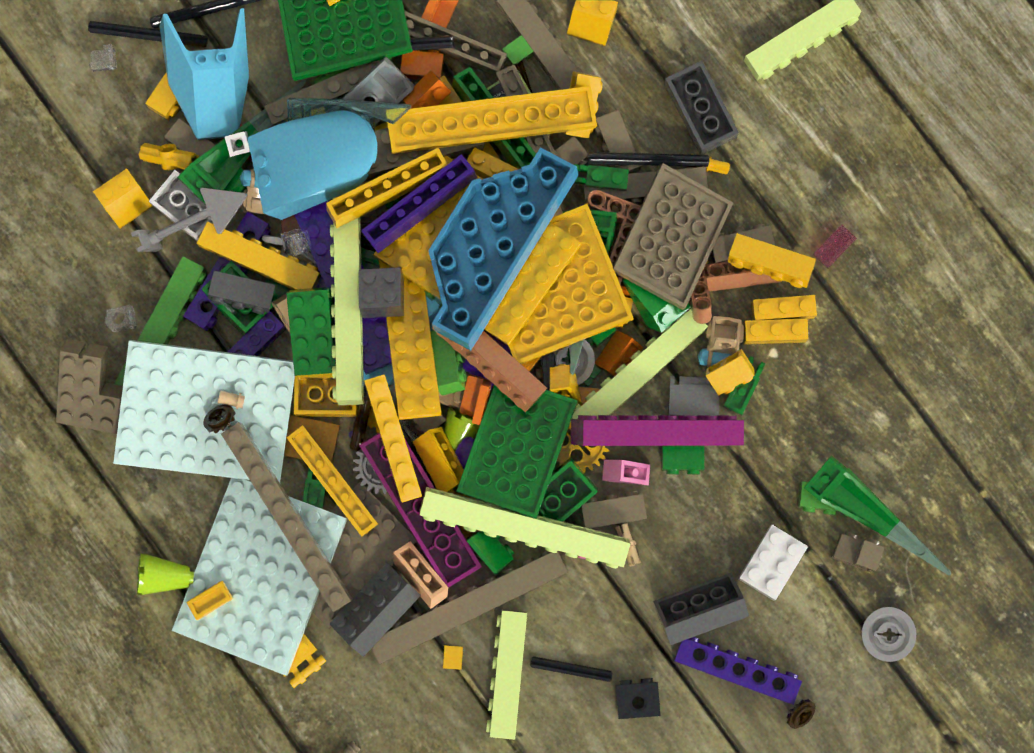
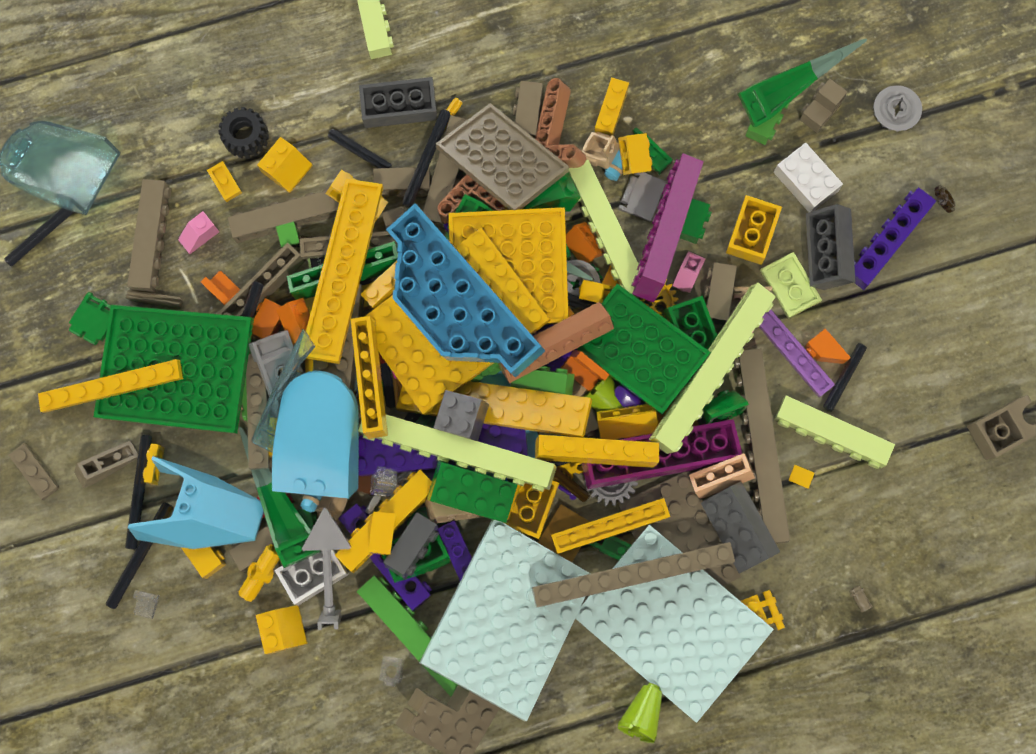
camera: 70 degrees left, 5 degrees down
yellow tile [186,581,233,620] -> none
dark brown gear [203,405,236,433] -> none
tan pin [218,390,245,409] -> none
white plate [225,131,250,157] -> none
dark purple brick [361,154,477,253] -> none
green hinge [573,164,629,191] -> none
black brick [615,678,661,719] -> none
yellow brick [728,233,816,288] -> none
yellow brick [751,295,817,320] -> none
clear pink plate [813,225,857,269] -> none
none -> yellow plate [143,444,164,485]
none -> black axle [327,129,392,169]
none -> yellow hinge [368,512,396,555]
none -> yellow brick [726,195,782,265]
none -> medium lavender plate [759,310,835,398]
none -> yellowish green tile [760,252,822,319]
none -> orange slope [804,328,851,364]

